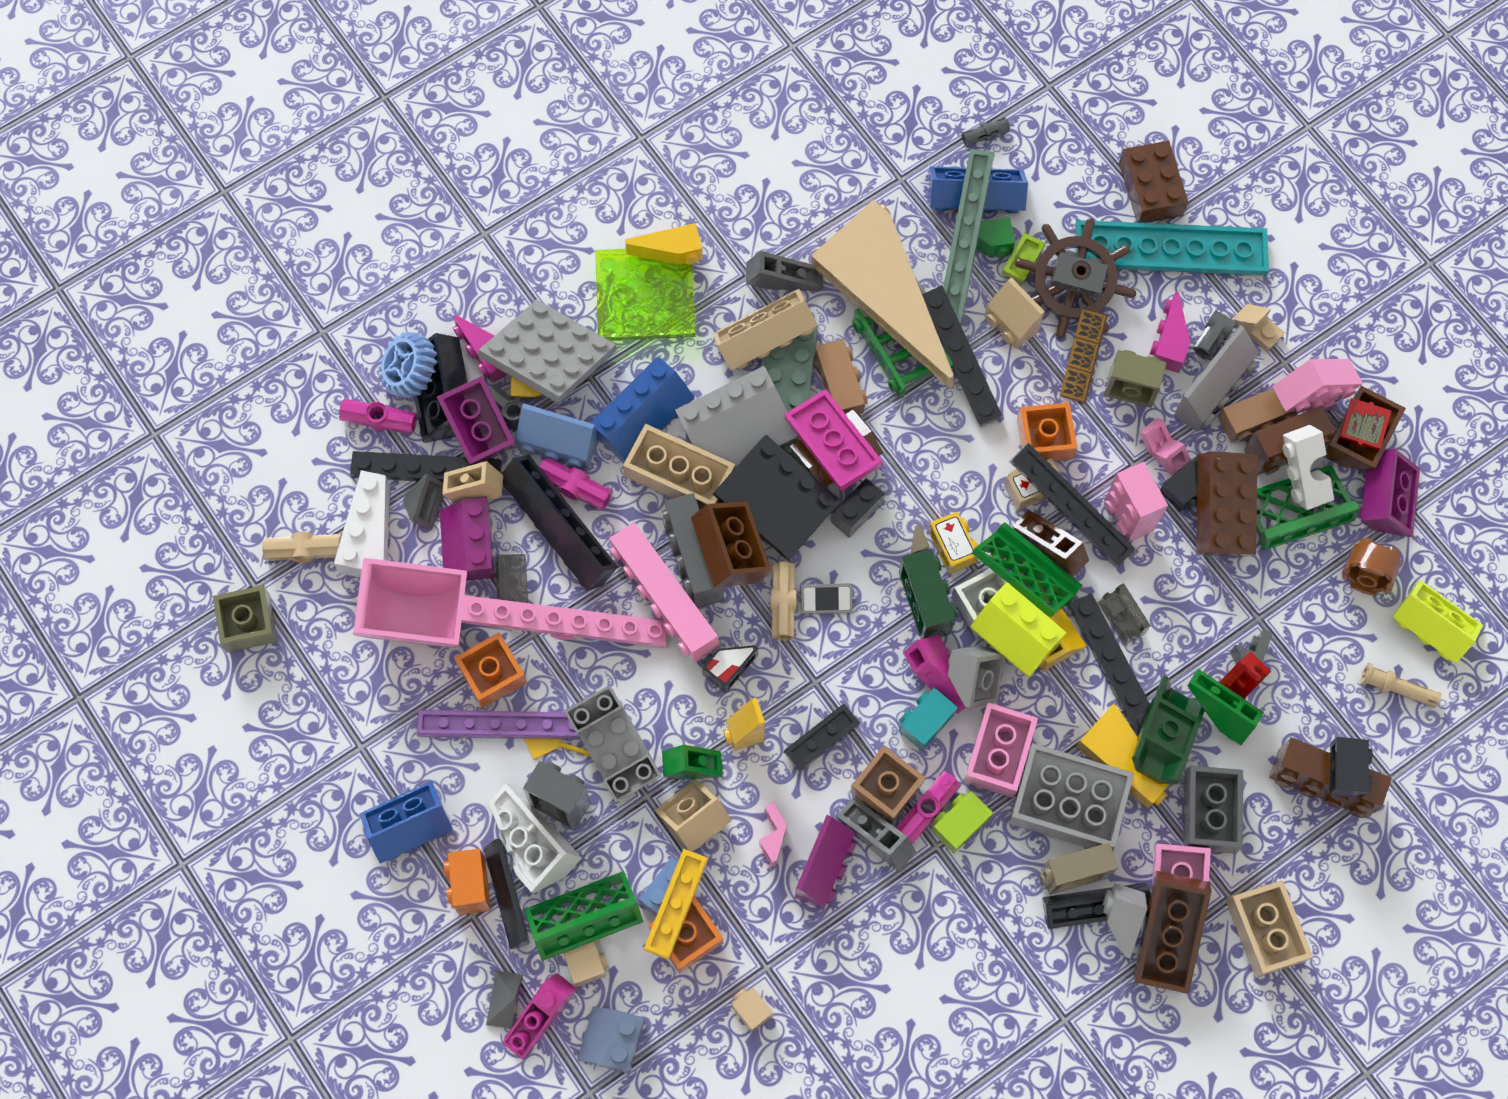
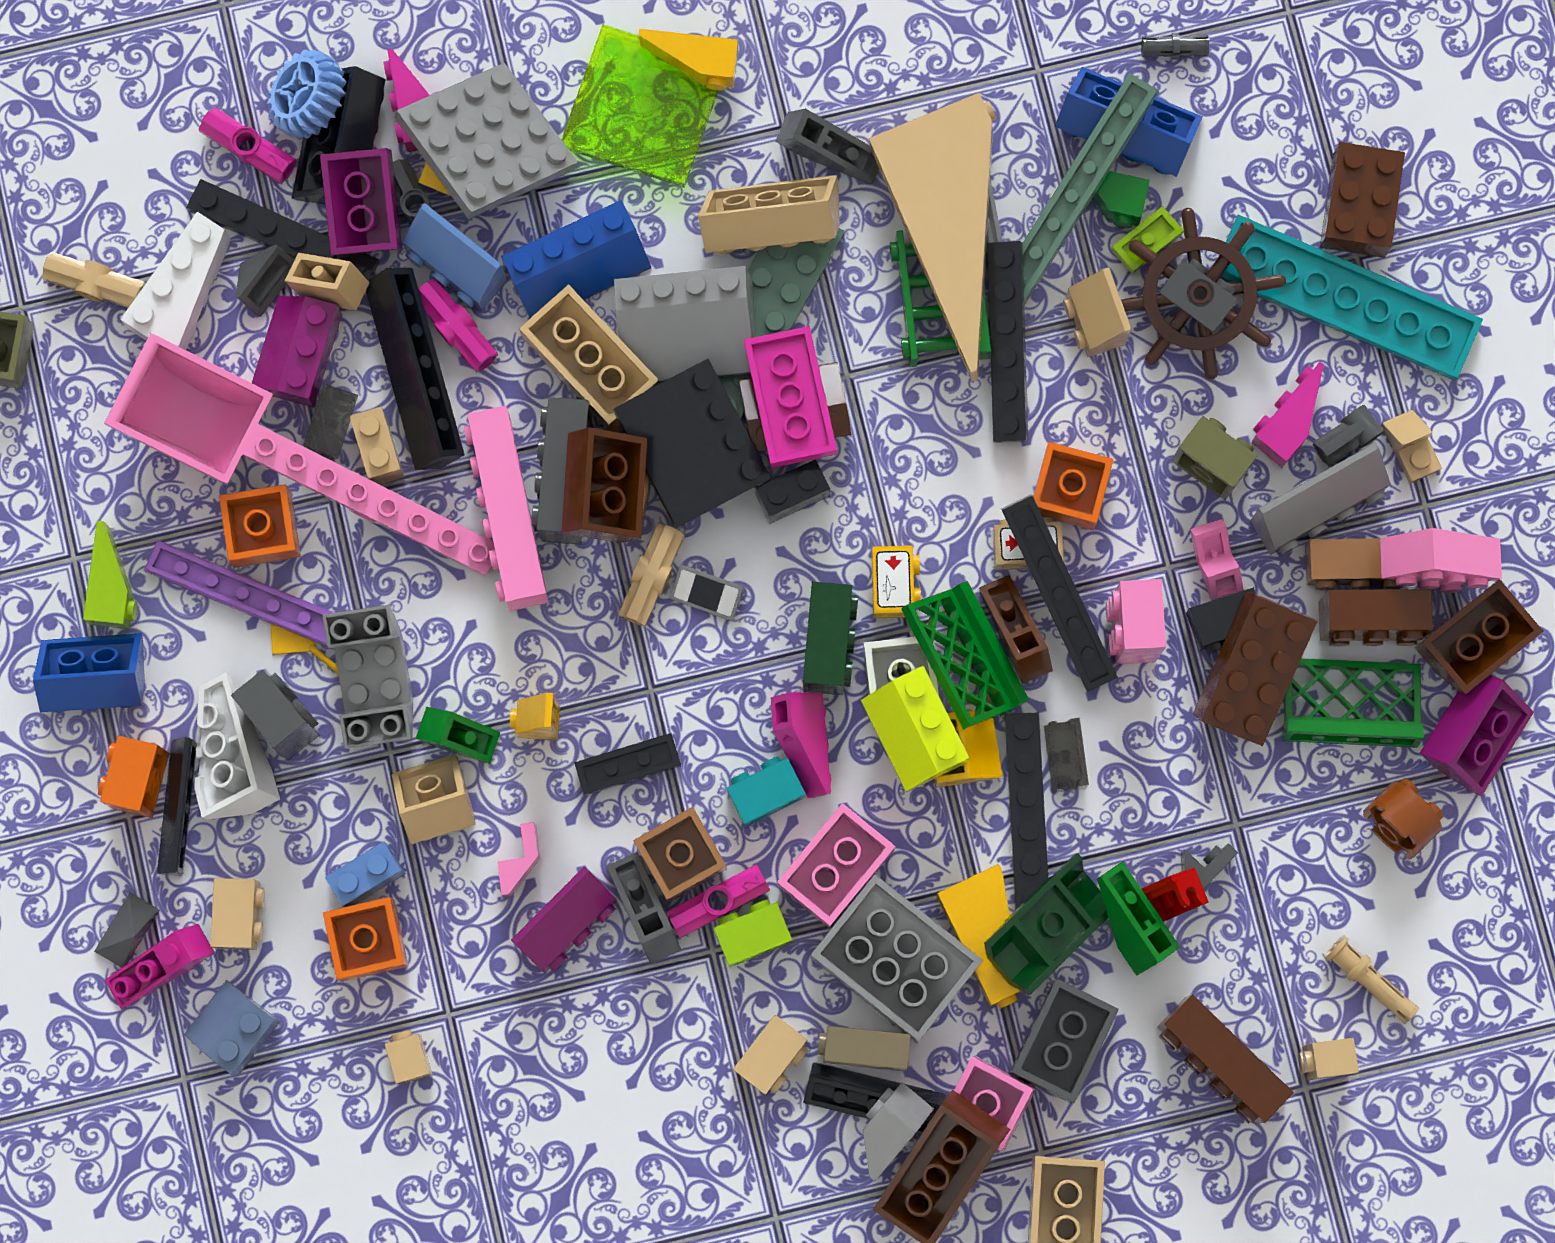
camera: 25 degrees right, 10 degrees up
green fence [524,871,644,961] -> none
yellow tile [643,849,708,960] -> none
slope [701,645,758,693] -> none
medium nougat brick [815,339,868,415] -> none
dark tan slope [910,525,929,555] -> none
light grey slope [948,645,1005,708] -> none
sticker [1060,307,1108,403] -> none
white arch [1283,425,1334,510] -> none
black brick [1329,737,1373,798] -> none
piece [1339,398,1391,450] -> none
neon yellow slope [1393,580,1483,664] -> none
none -> lime slope [83,521,138,629]
none -> tan brick [350,406,405,485]
none -> tan brick [733,1015,809,1095]
none -> tan brick [1298,1038,1359,1080]

